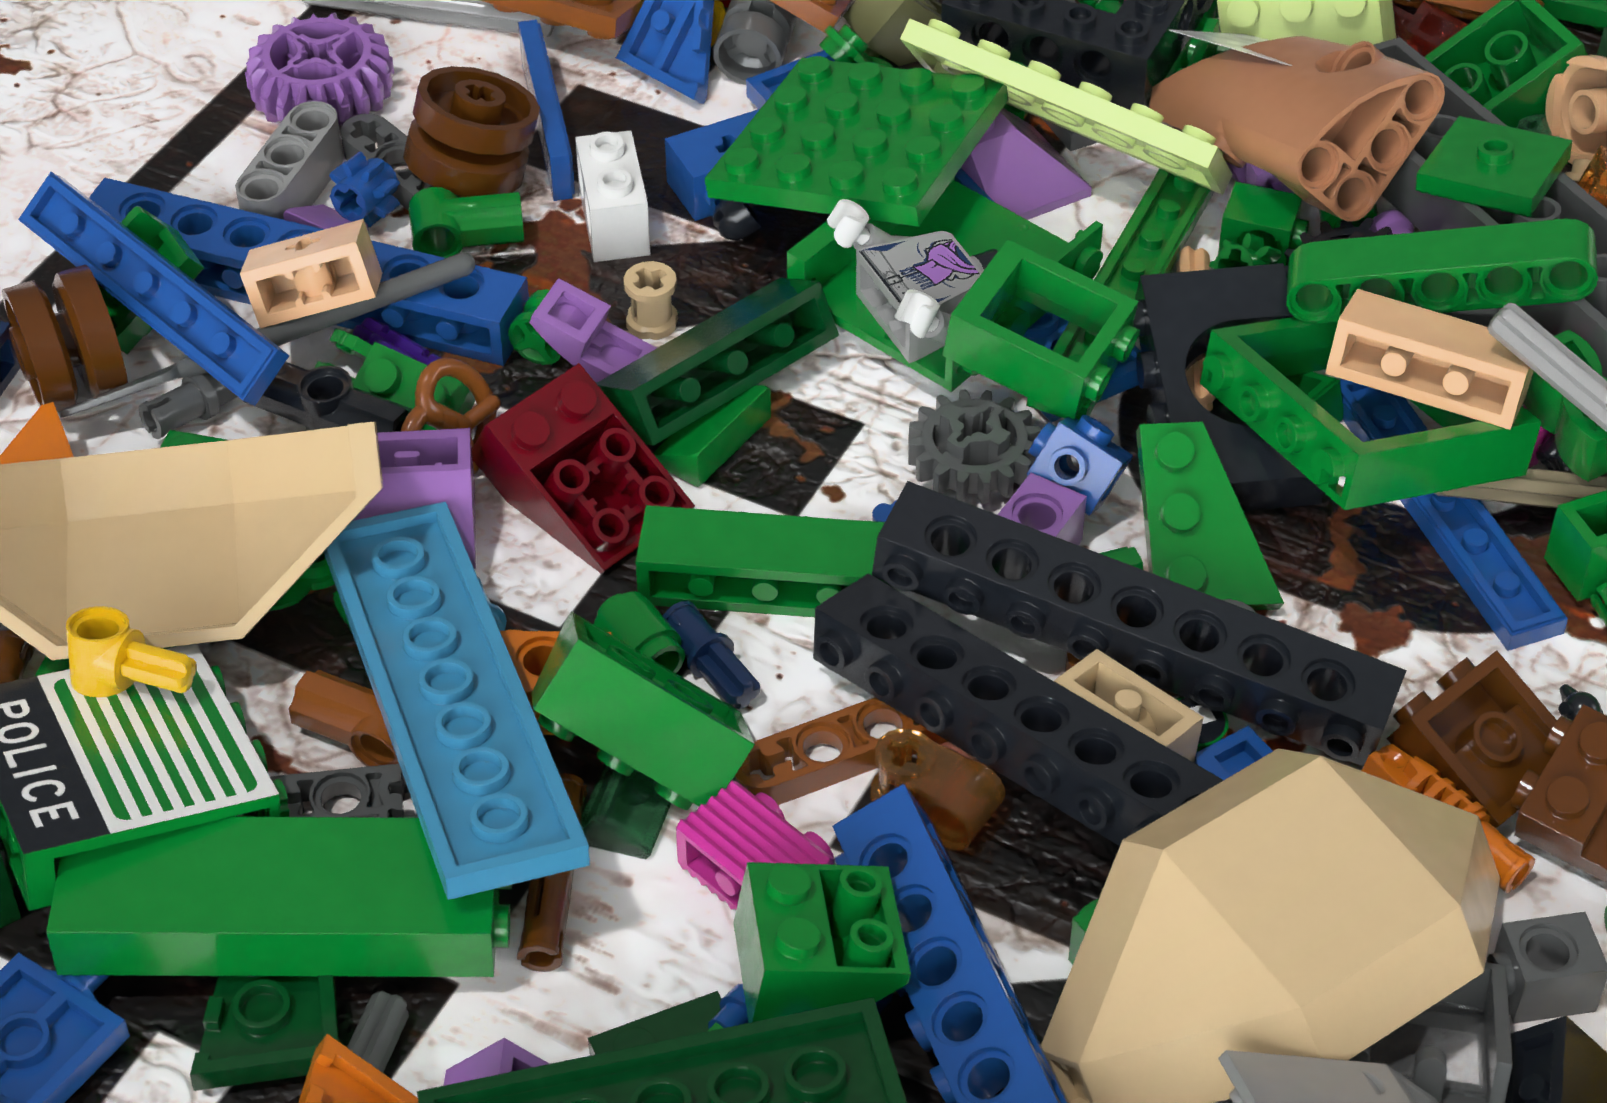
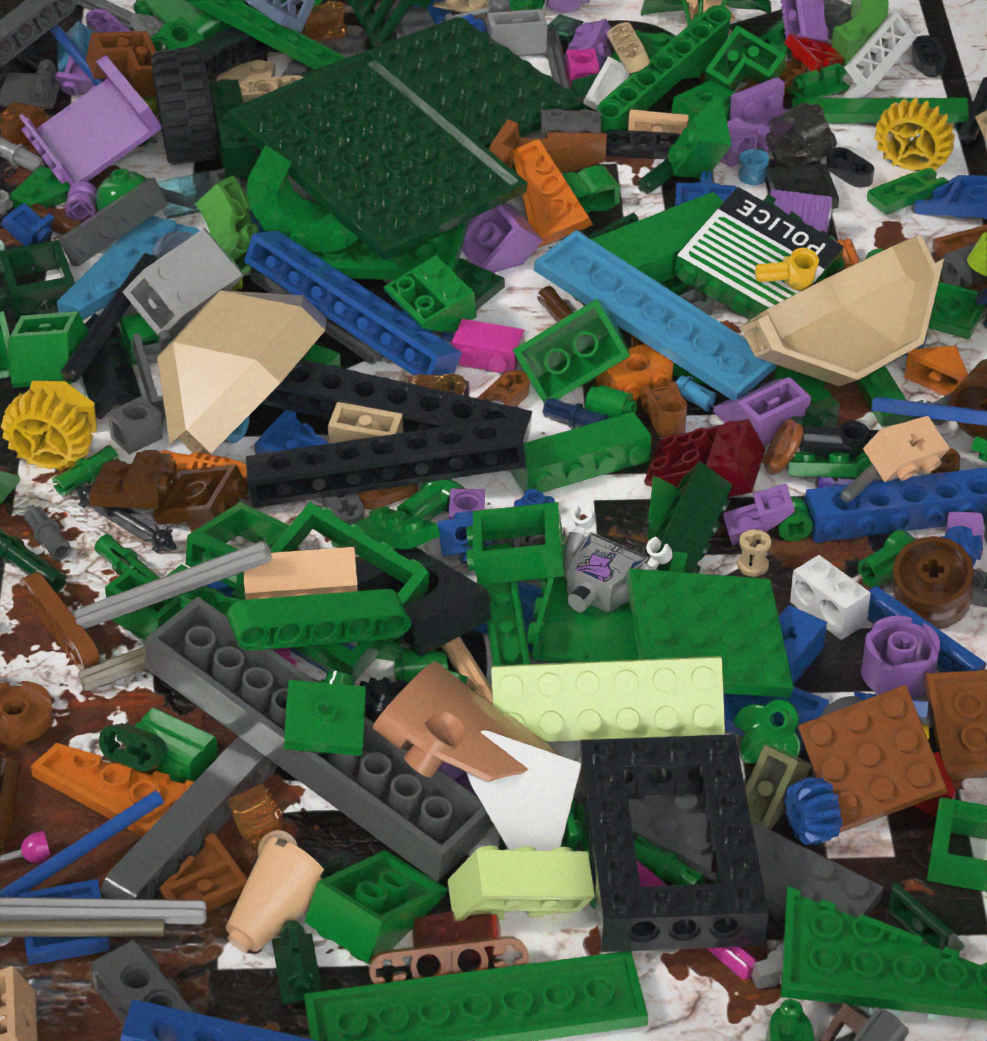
camera: 150 degrees right, 5 degrees down
none -> green window [185,502,290,589]
none -> dark orange piece [640,381,687,438]
none -> medium lavender brick [861,616,940,698]

